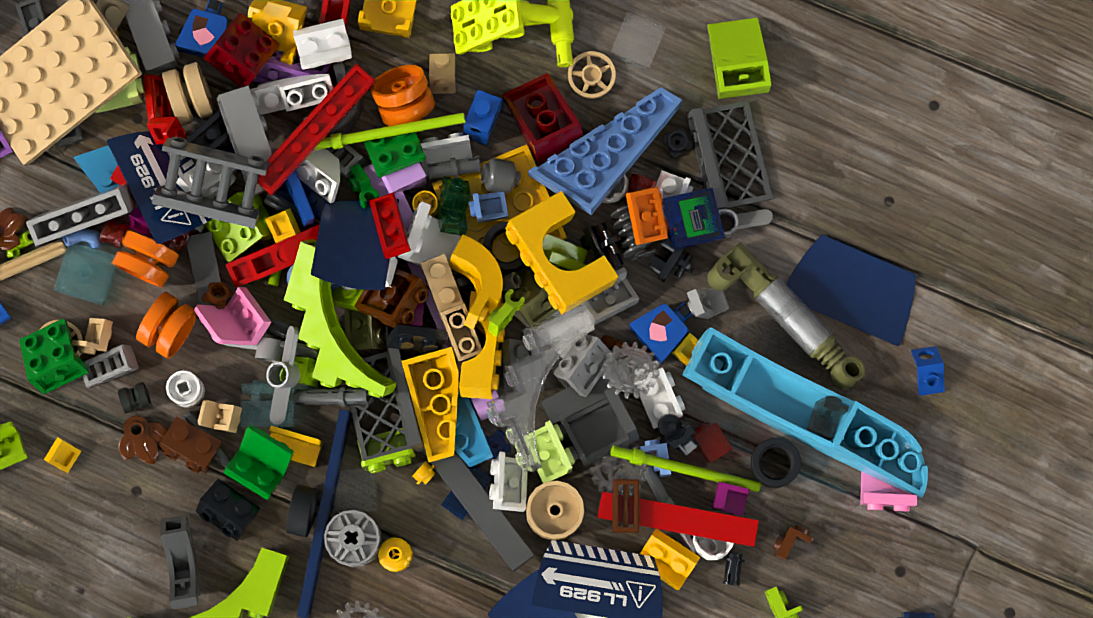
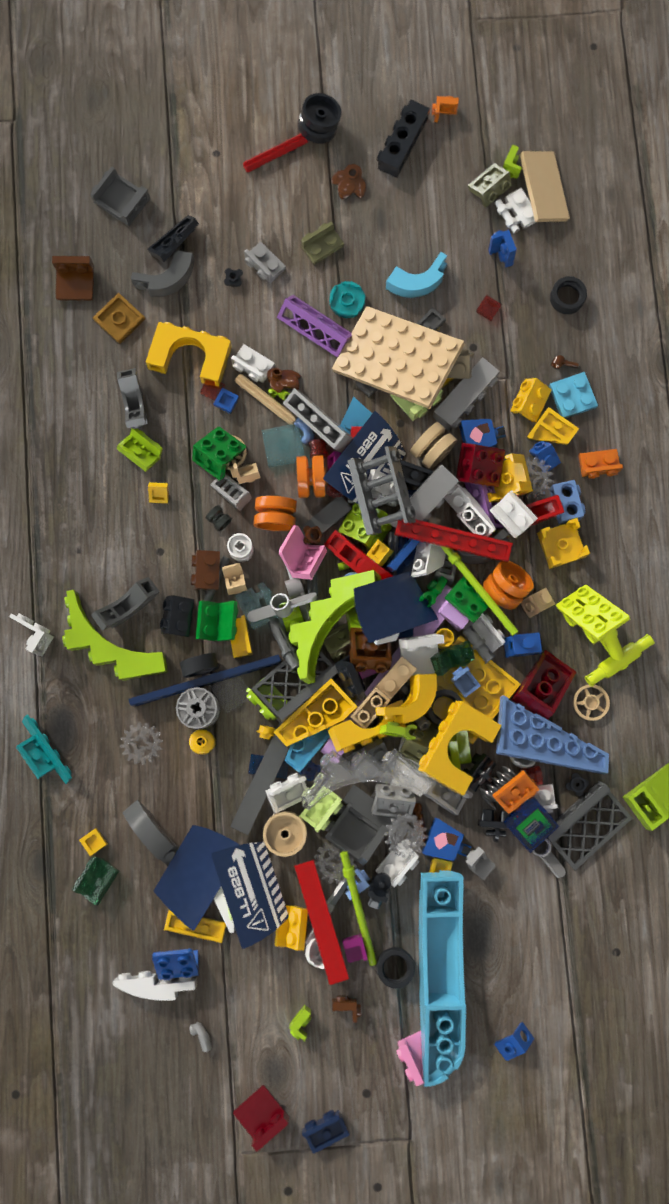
camera: 60 degrees right, 0 degrees up
reddish brown plate [119,415,168,464] -> none
red tile [143,74,172,121] -> none
red bracket [146,117,187,145] -> none
red tile [369,192,411,259] -> none
dark grey head [481,158,520,194] -> none
clear piece [610,12,666,69] -> none
reddish brown tile [612,479,639,533] -> none
clear red brick [693,422,733,464] -> none
piece [707,242,866,390] -> none
black pin [723,552,745,586] -> none
dark blue sticker [786,235,916,346] -> none
clear smoke bracket [807,396,849,441] -> none

